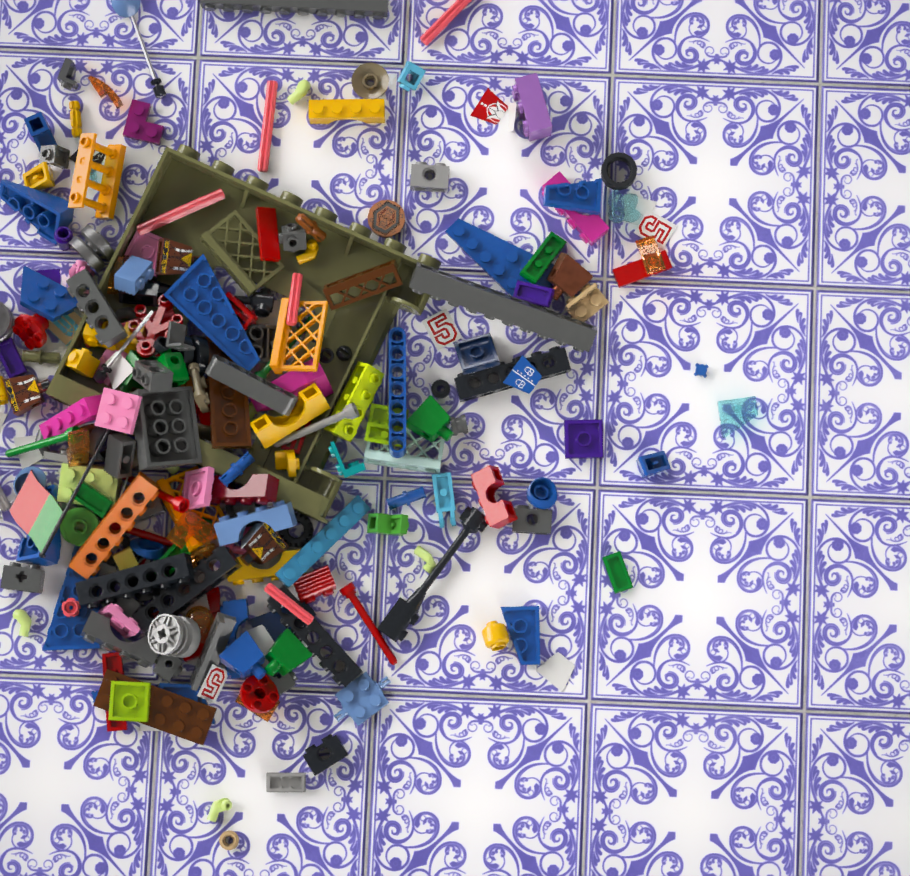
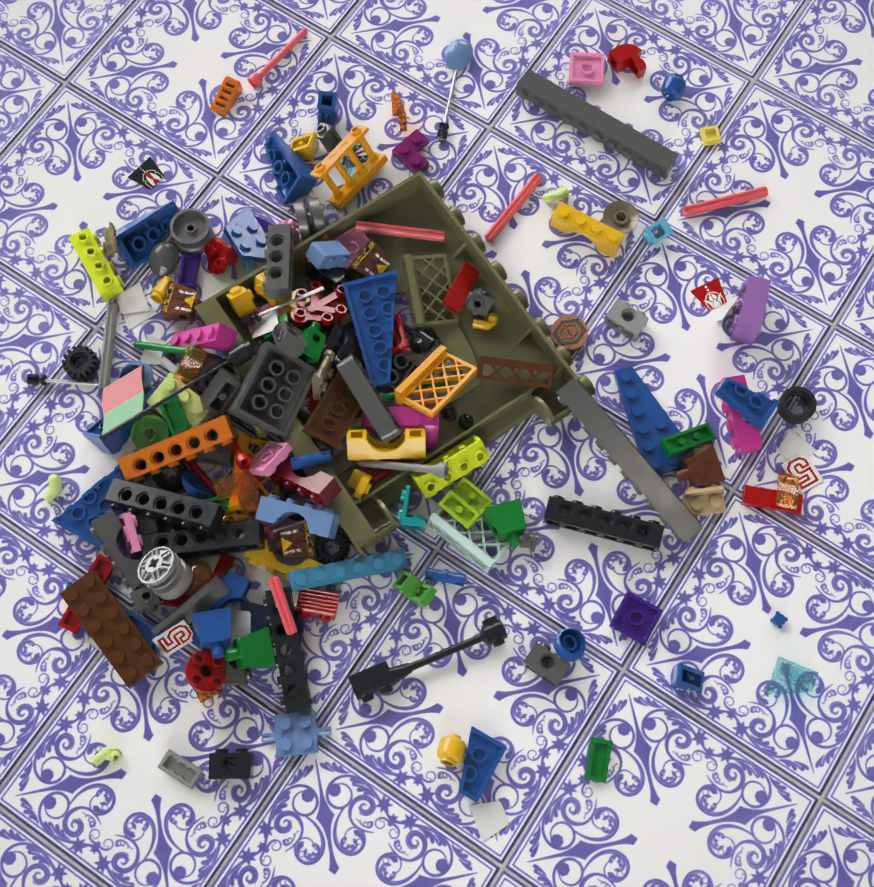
camera: 30 degrees right, 10 degrees down
dark grey brick [0,562,45,594] -> none
olive axle [22,350,61,365] -> none
dark purple cone [54,226,73,251] -> none
dark grey bracket [57,58,78,90] -> none
coral plate [61,598,81,617] -> none
yellow axle [69,101,82,138] -> none
bright pink plate [95,387,142,435] -> none
lime tile [108,681,151,722] -> none
light yellow tile [112,546,139,570] -> none
black hinge [153,336,169,353] -> none
dark grey bracket [166,321,195,351] -> none
tan plate [219,830,239,850] -> none
coral axle [286,273,303,326] -> none
dark orange axle [295,213,327,242] -> none
red piece [339,582,397,665] -> none
blue beam [389,327,406,458] -> none
yellowish green arm [414,546,436,573] -> none
white sticker [422,308,463,351] -> none
black plate [431,379,450,399] -> none
medium azure hinge [432,472,456,528] -> none
dark blue tile [454,333,500,375] -> none
arch [471,465,518,529] -> none
blue sticker [503,355,542,394] -> none
dark purple tile [513,280,555,308] -> none
clear light blue plate [608,190,641,223] -> none

